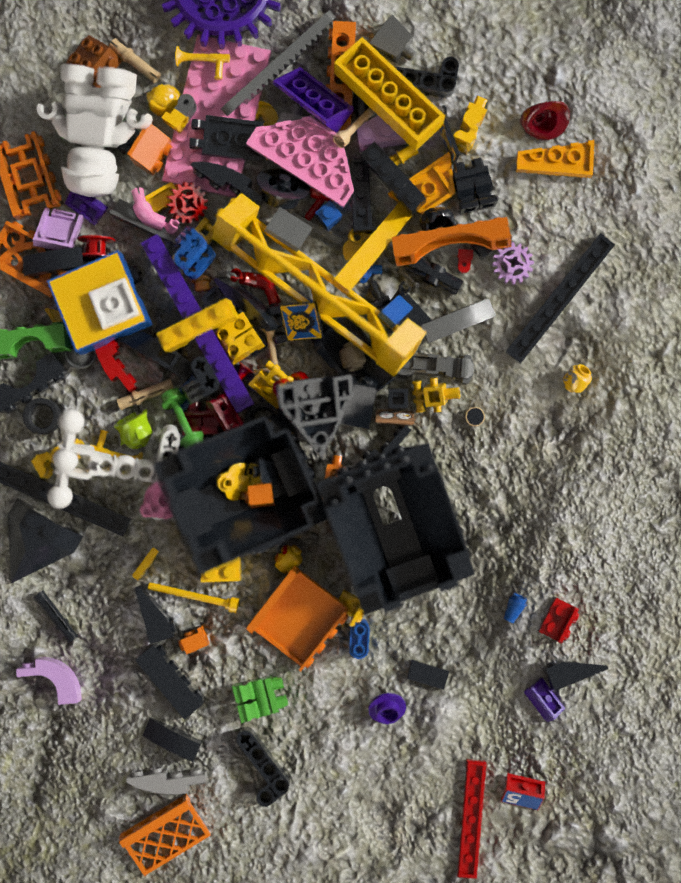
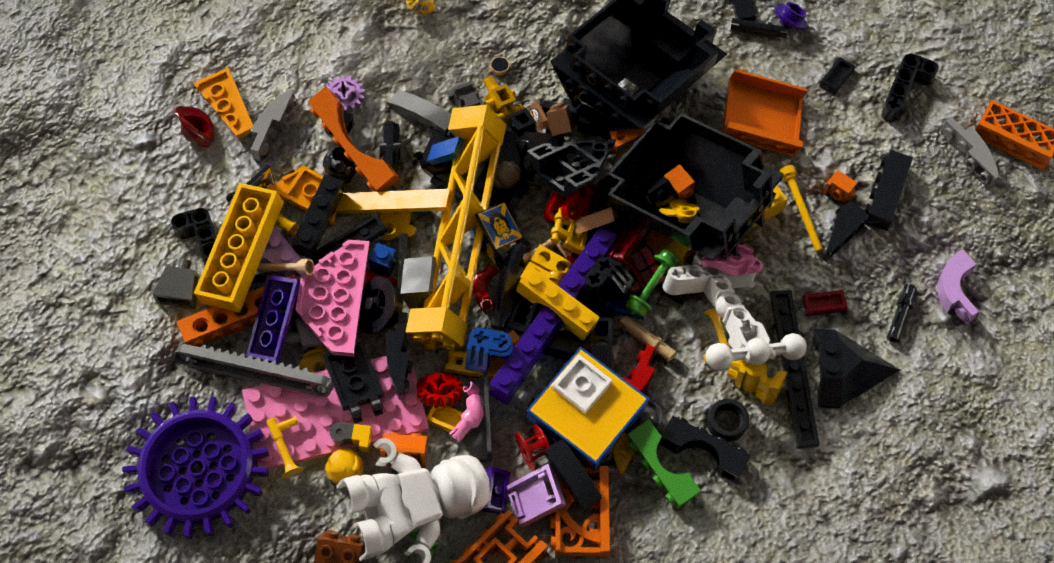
camera: 120 degrees left, 25 degrees down
tan pin [109,38,161,84] -> none
lime helmet [113,409,153,449] -> none
yellow tile [132,547,159,580] -> none
black slope [142,717,202,762] -> none
bright green hips [232,675,288,723] -> none
yellow bracket [338,589,364,627] -> none
blue brick [349,618,370,659] -> none
yellow hips [453,96,487,155] -> none
black hips [453,157,498,215] -> none
red piece [457,249,474,274] -> none
black plate [505,233,616,364] -> none
none -> light grey slope [250,89,297,162]
none -> medium nougat brick [536,102,575,136]
none -> medium nougat slope [575,207,620,234]
none -> black pin [730,18,788,39]
none -> dark red plate [802,290,848,317]
none -> black tile [819,57,856,95]

